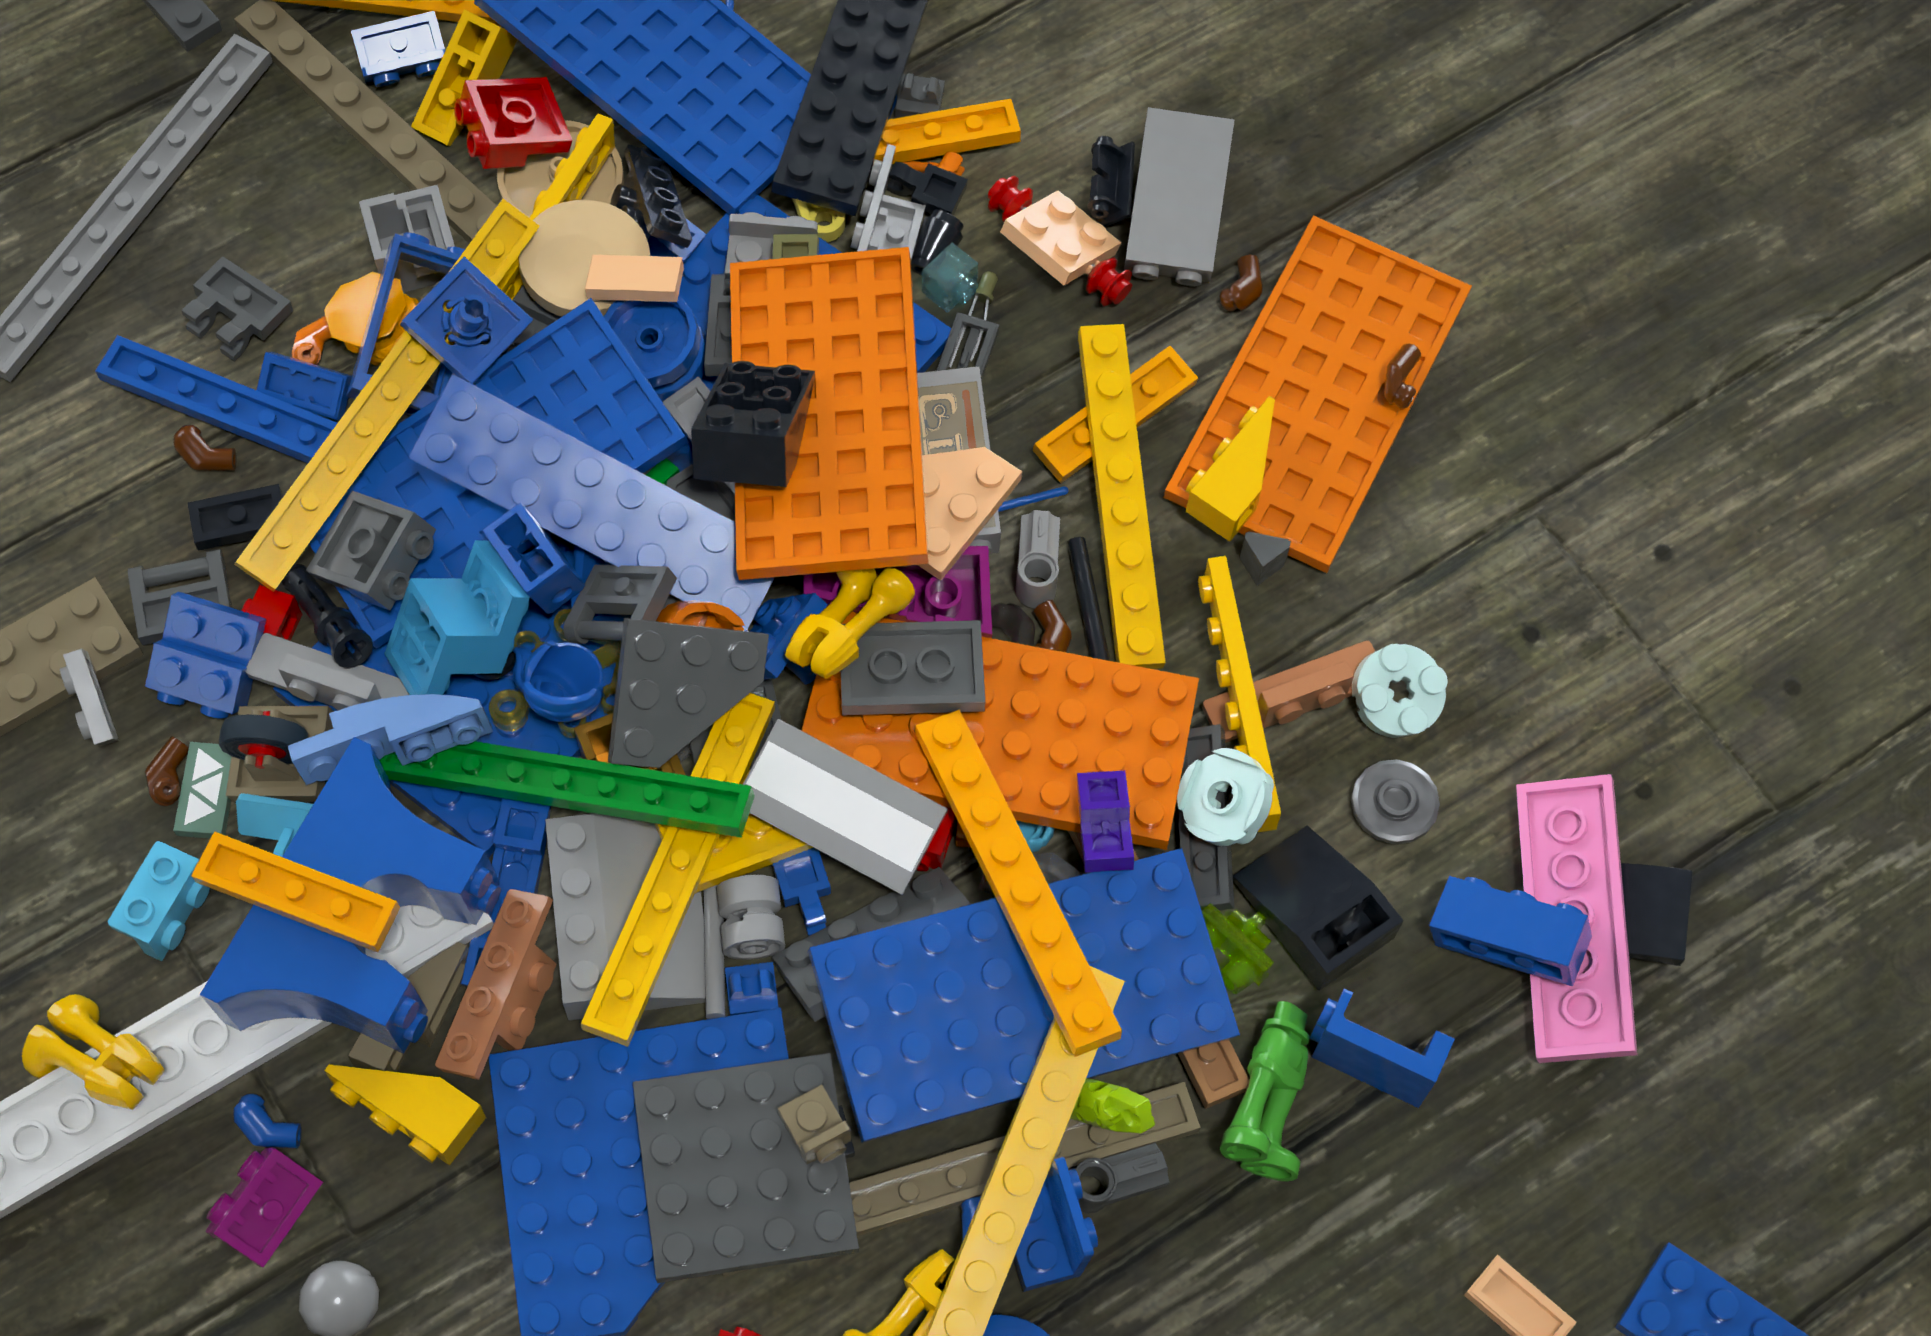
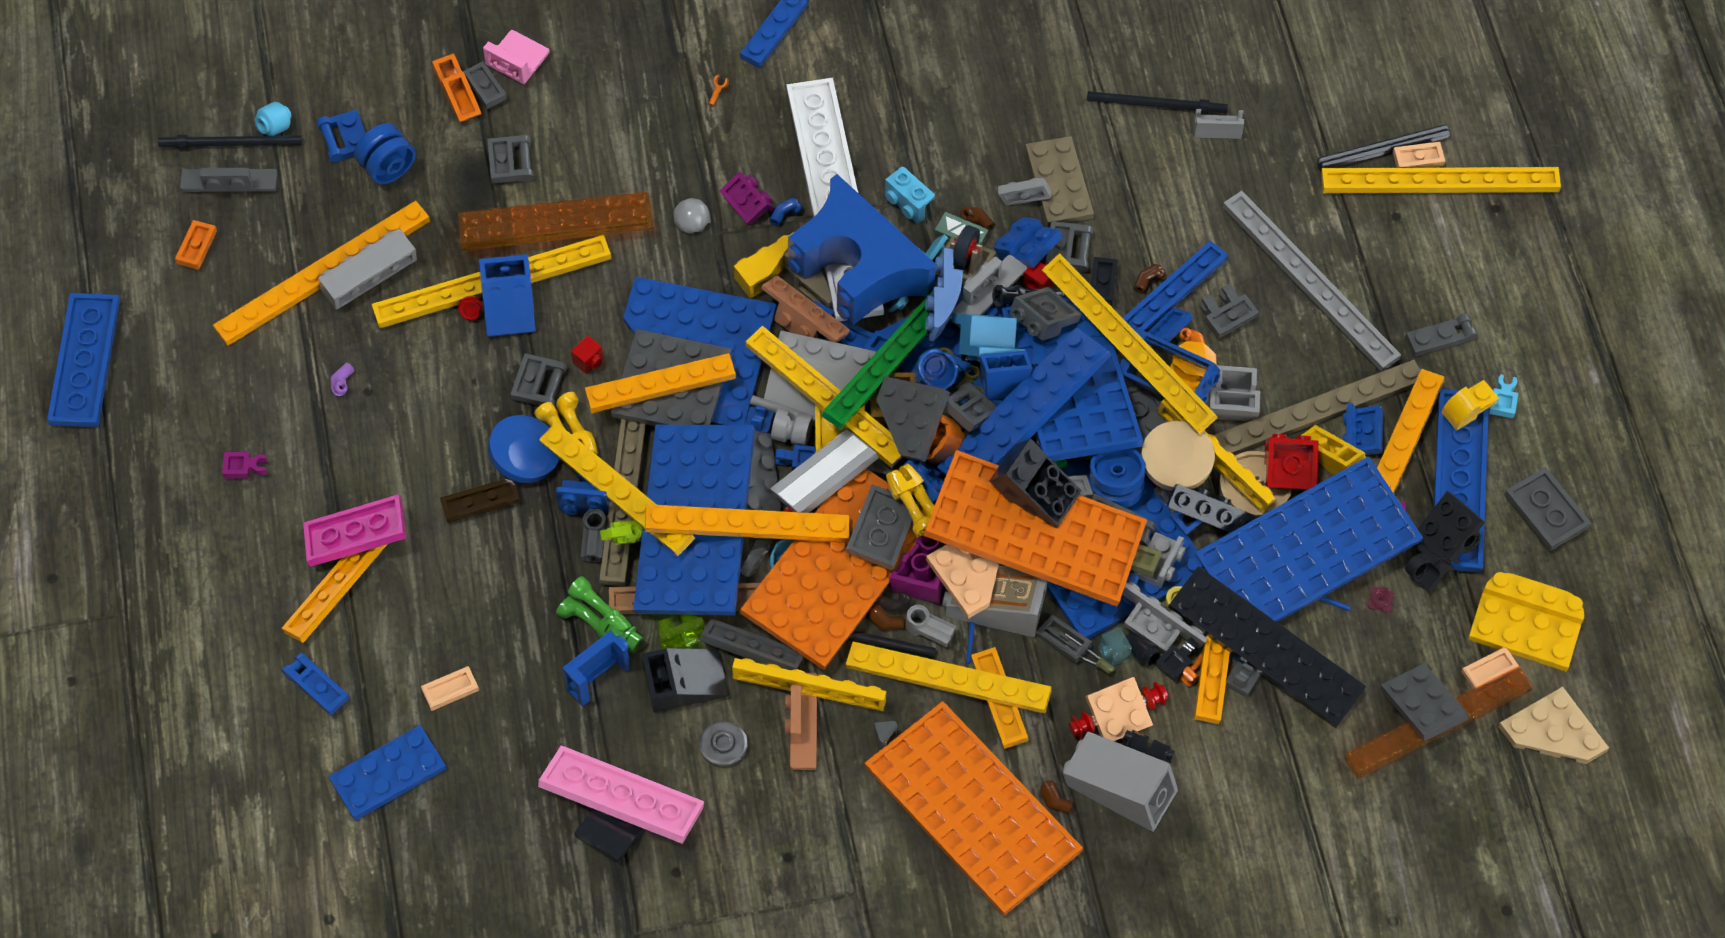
camera: 115 degrees right, 5 degrees down
yellow piece [22,994,165,1110] -> none
light orange plate [191,831,400,952] -> none
blue plate [400,256,533,385] -> none
light nougat tile [585,255,684,302] -> none
dark tan bracket [778,1084,851,1165] -> none
dark purple slope [1077,770,1134,872] -> none
light aqua plate [1177,748,1274,846] -> none
yellow slope [1186,396,1275,542] -> none
light aqua plate [1351,644,1448,738] -> none
reddish brown arm [1384,344,1421,409] -> none
blue brick [1429,876,1592,986] -> none
none -> light orange plate [585,353,736,413]

